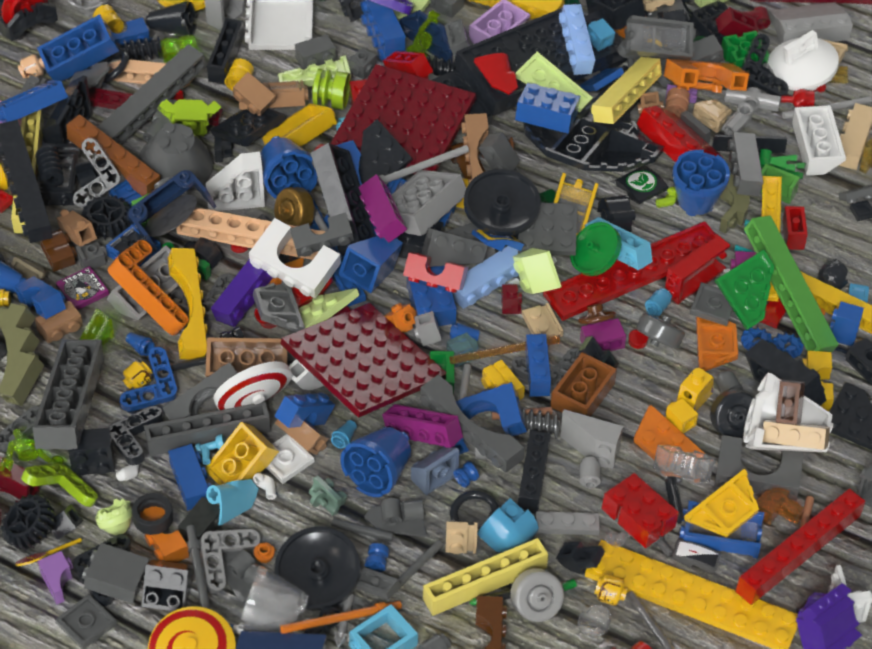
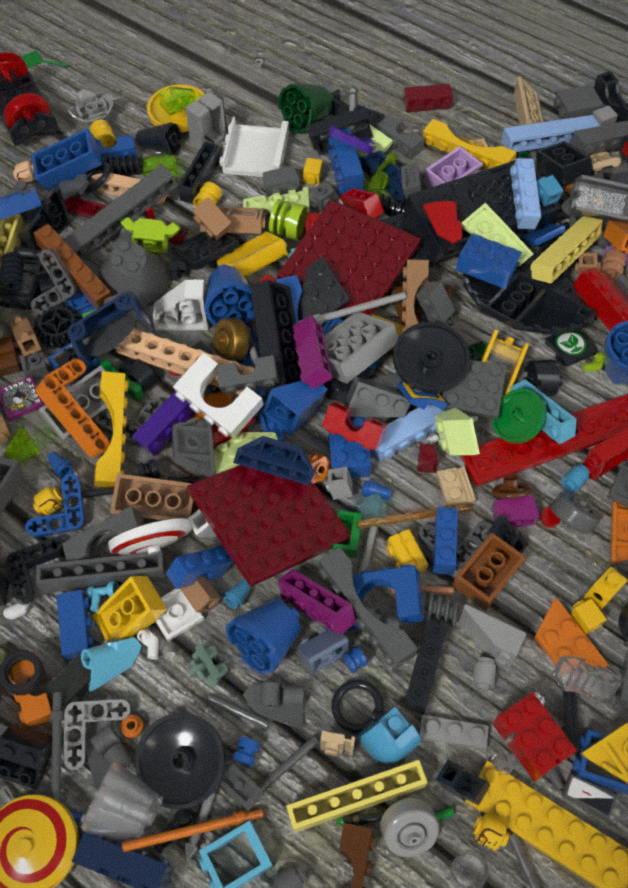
camera: 10 degrees right, 10 degrees up
none -> dark blue wedge [233,436,315,486]
none -> yellow brick [303,158,323,185]

